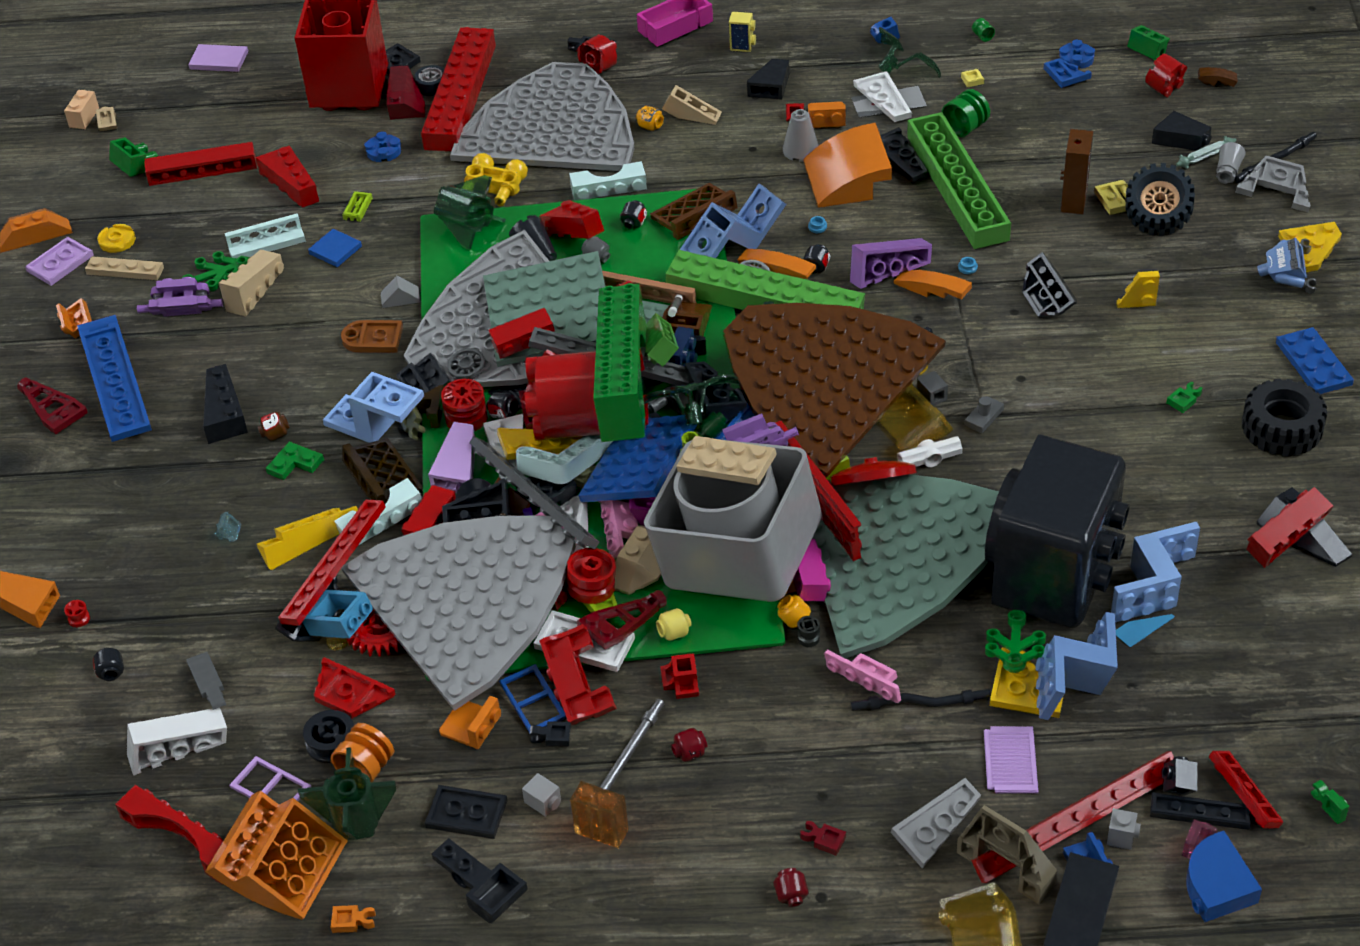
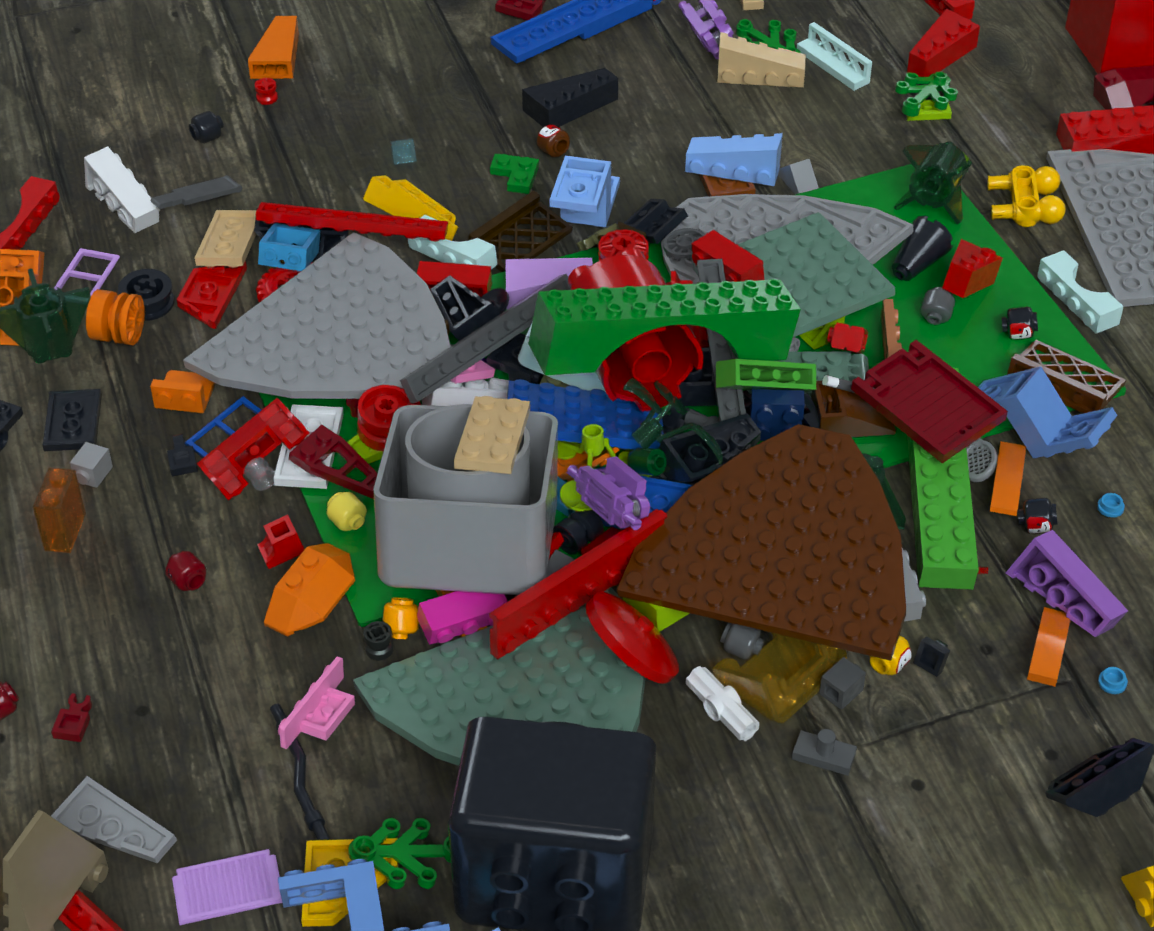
camera: 70 degrees right, 0 degrees up
blue tile [308,229,362,267] -> none
blue plate [364,132,401,162] -> none
flat silver bar [589,699,664,809] -> none
none -> tan plate [195,210,256,268]
none -> clear wheel [244,457,275,491]
none -> orange wedge [264,543,355,636]
none -> light blue wedge [685,133,783,186]
none -> dark grey head [720,622,765,660]
none -> dark red door [851,340,1008,463]
none -> green plant [895,72,958,117]

